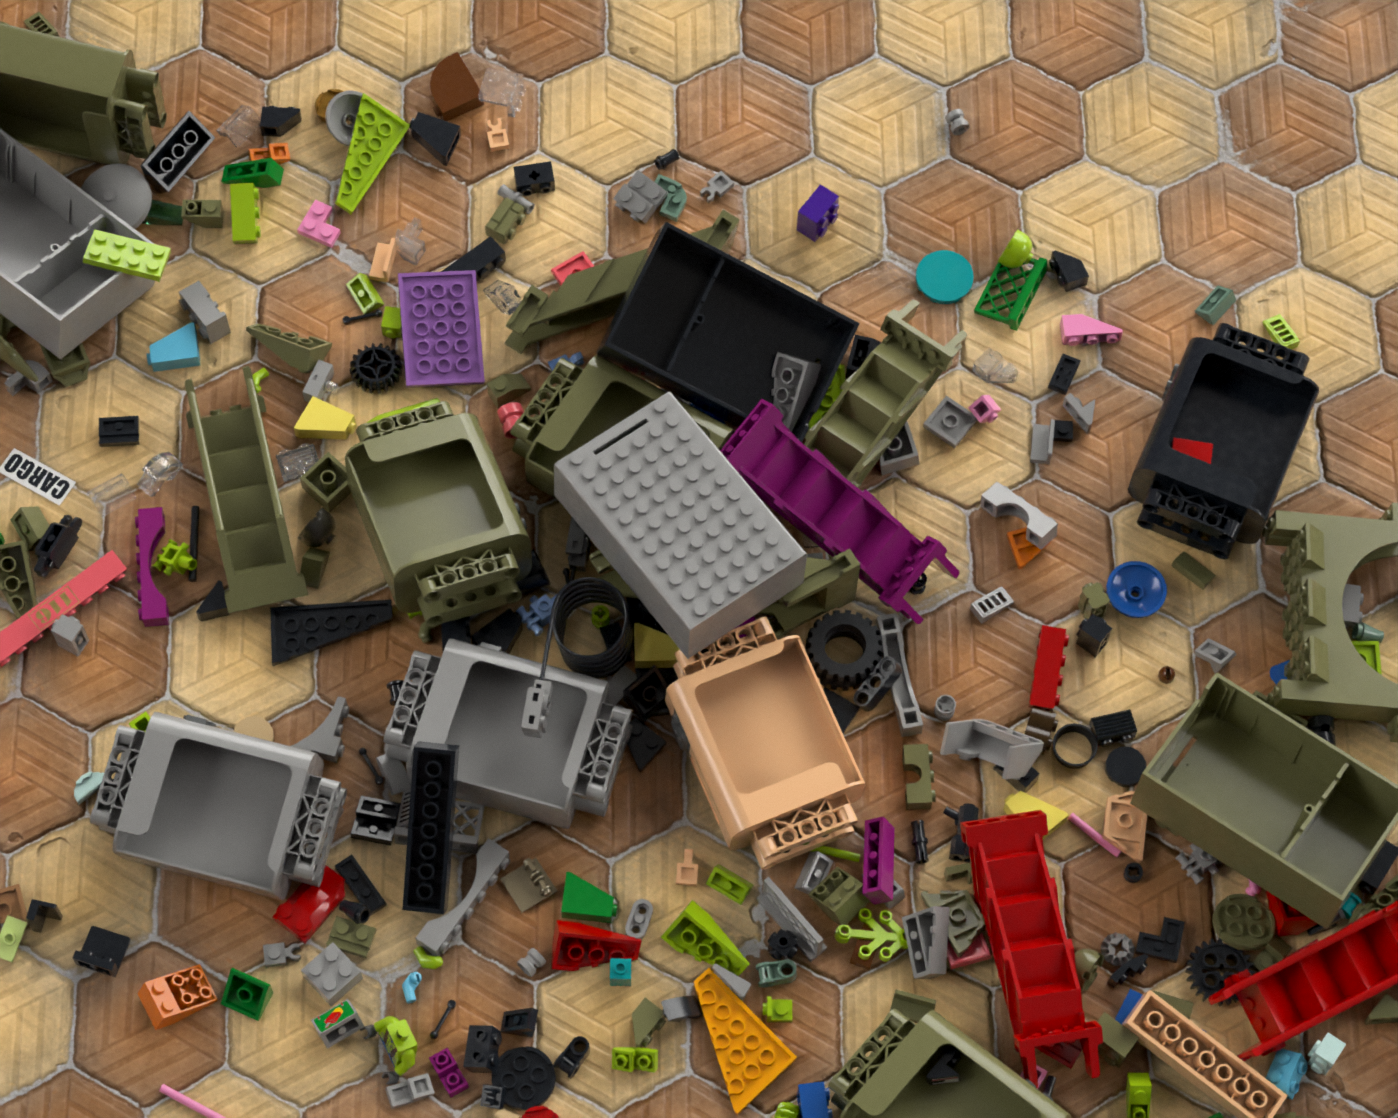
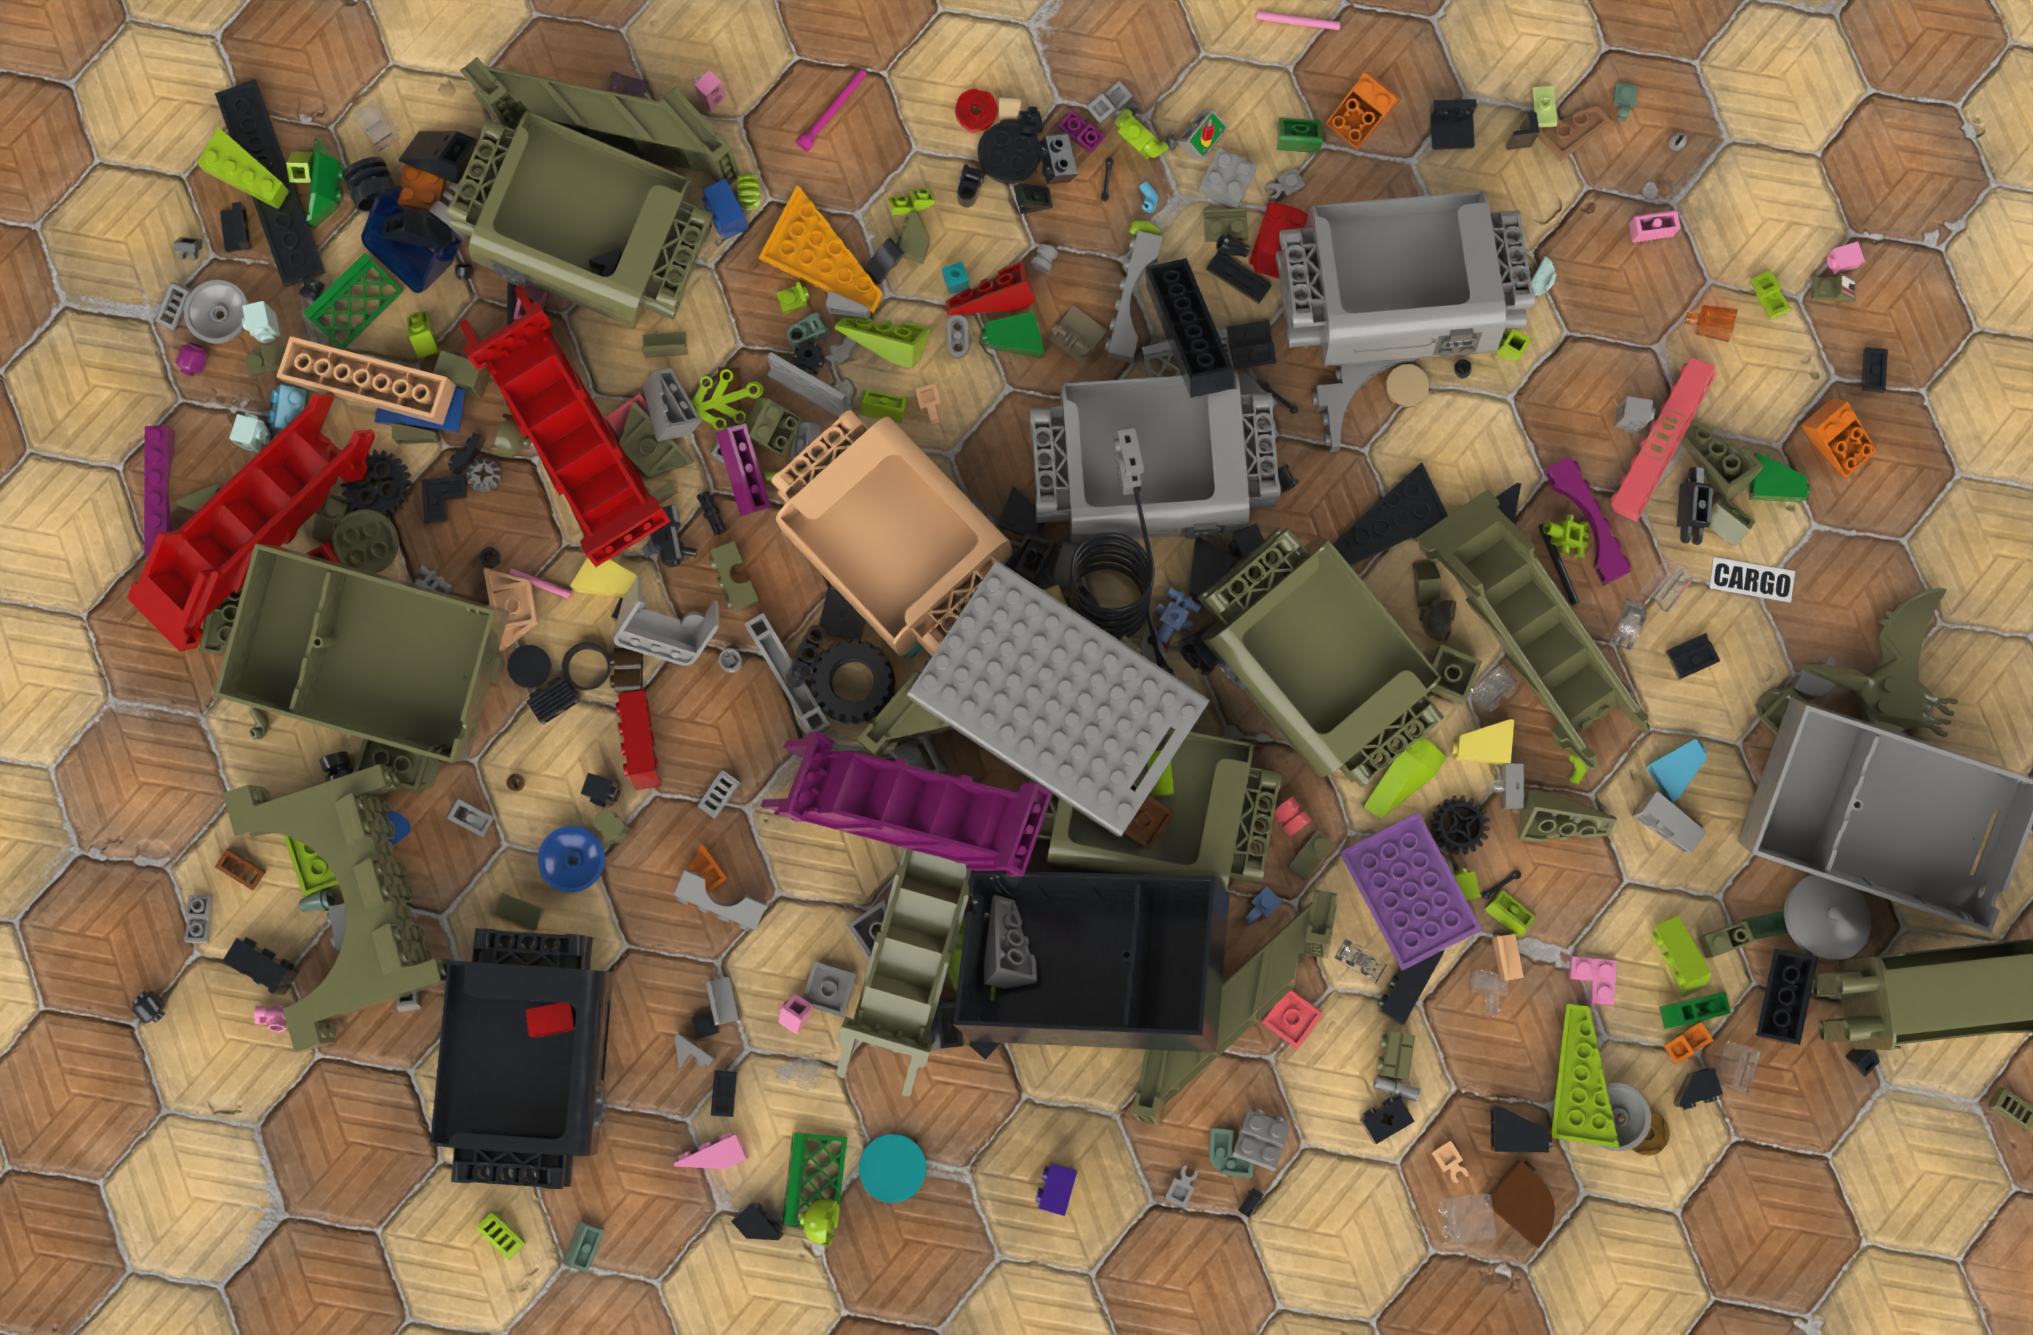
camera: 160 degrees right, 15 degrees up
lime plate [83,229,171,282] -> none

